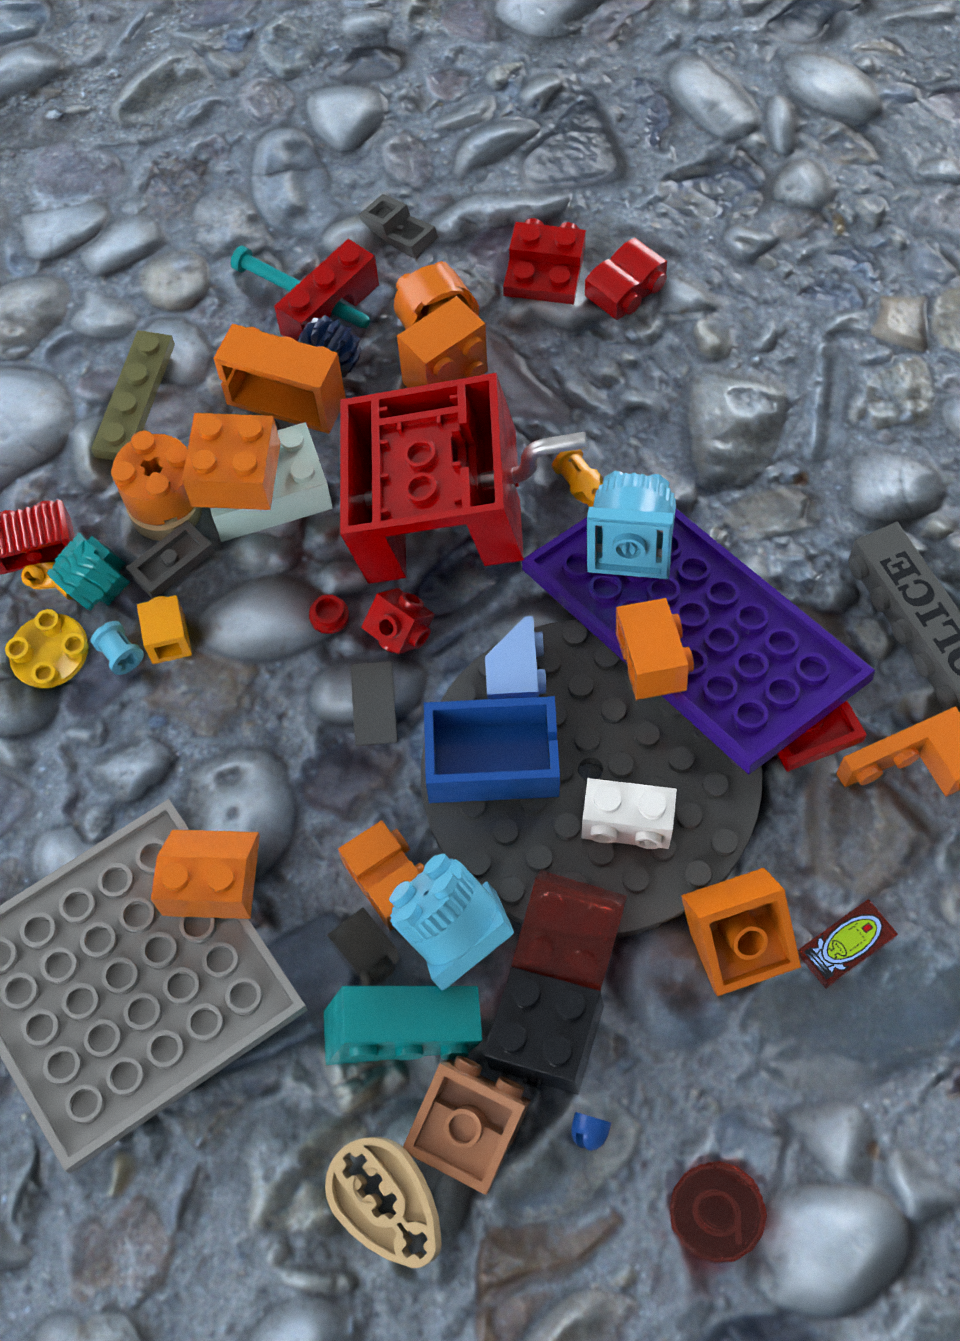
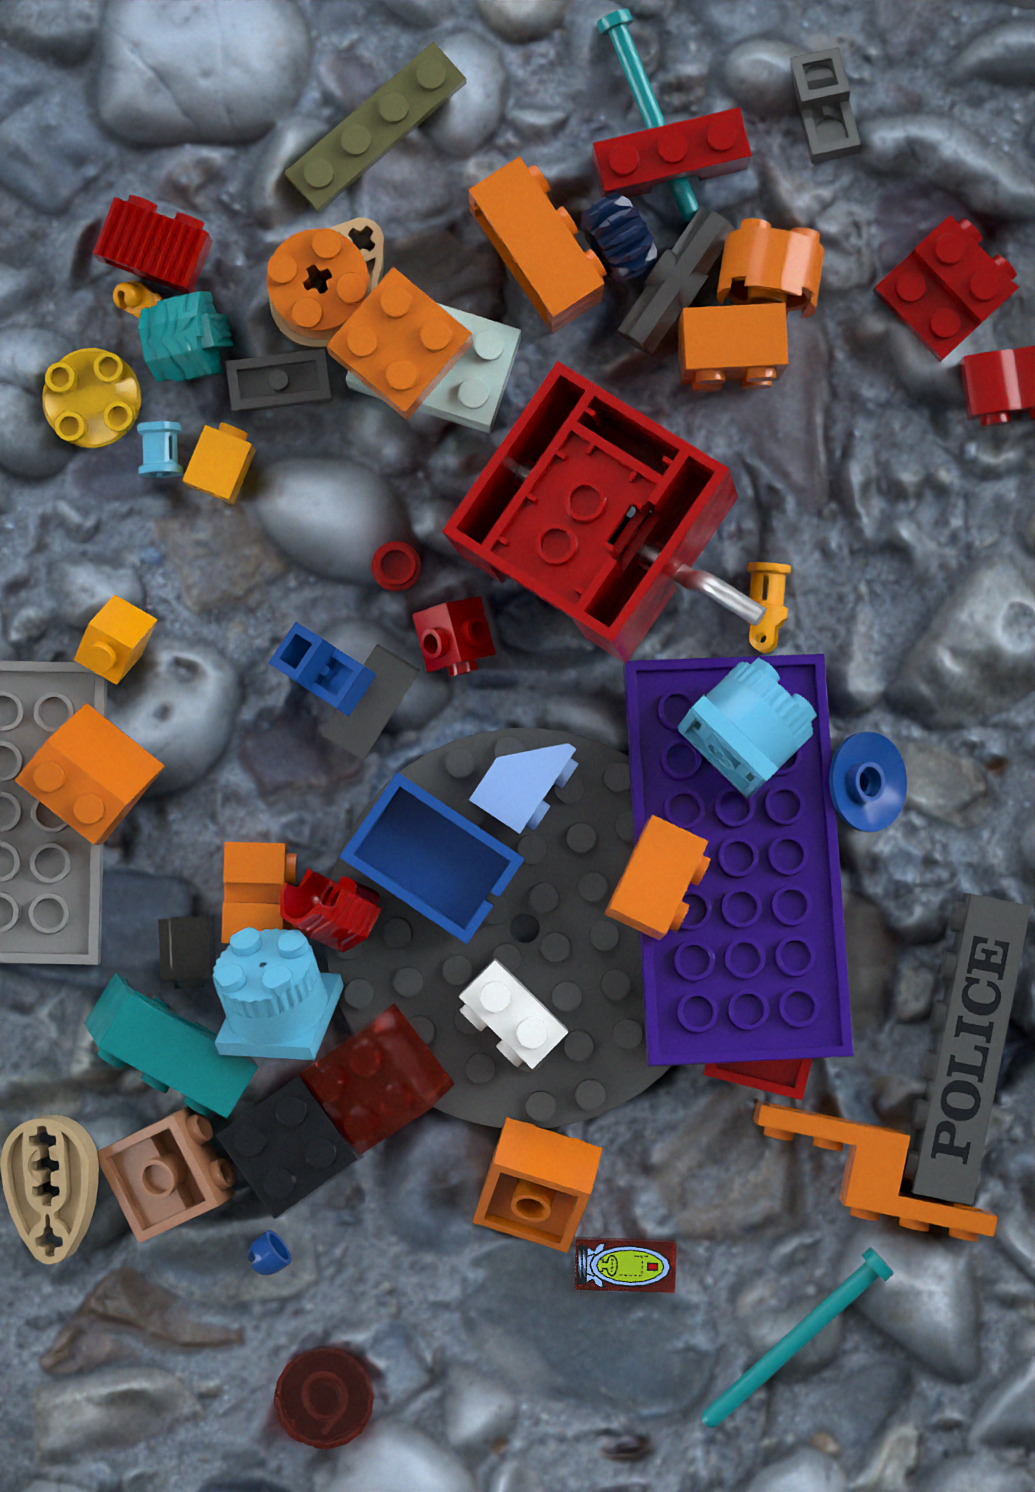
camera: 30 degrees right, 25 degrees up
none -> light orange brick [73,594,158,685]
none -> blue brick [268,622,377,717]
none -> red hair [280,868,382,953]
none -> dark grey piece [617,206,736,356]
none -> blue dish [829,731,907,832]

